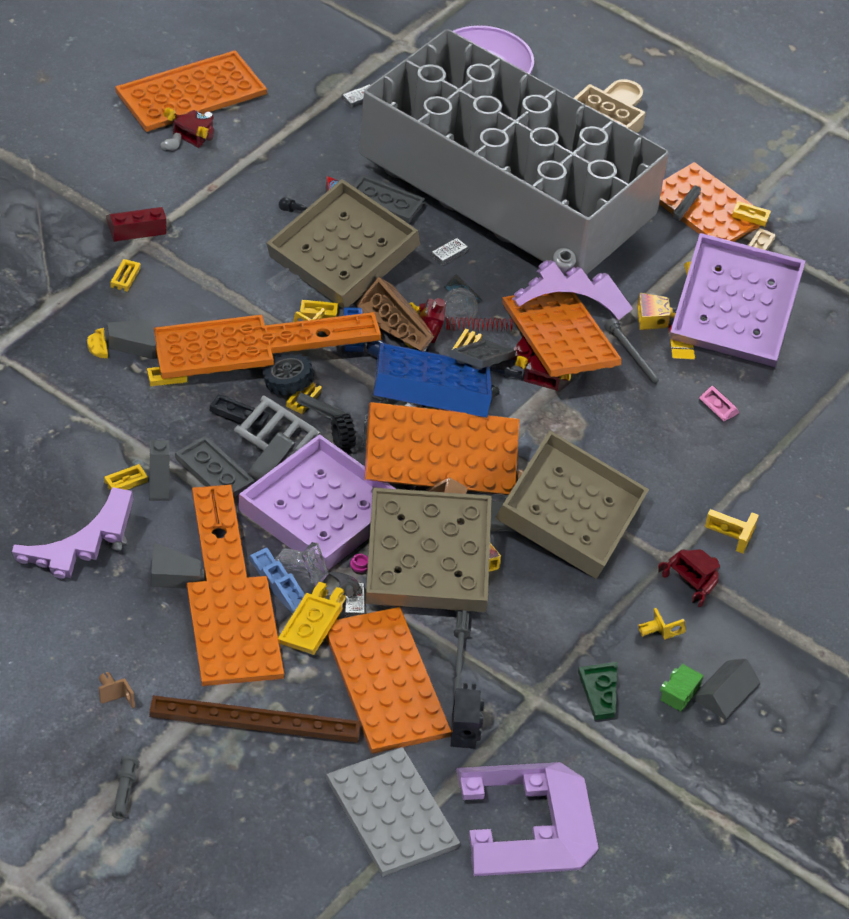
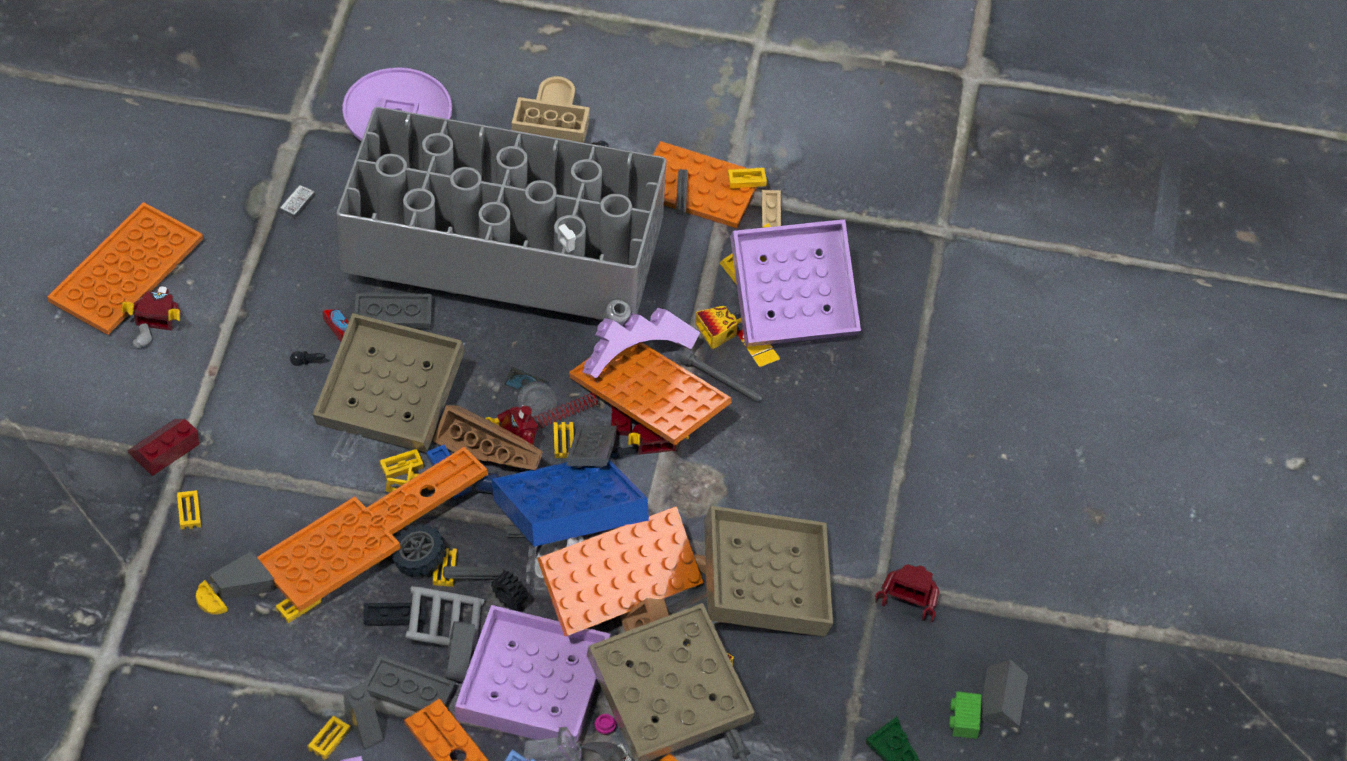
camera: 25 degrees left, 5 degrees up
tile [430,238,469,266] -> none
yellow bracket [638,608,686,640] -> none
bright pink slope [699,385,739,421] -> none
yellow bracket [705,509,759,553] -> none
none -> white plate [558,224,576,252]

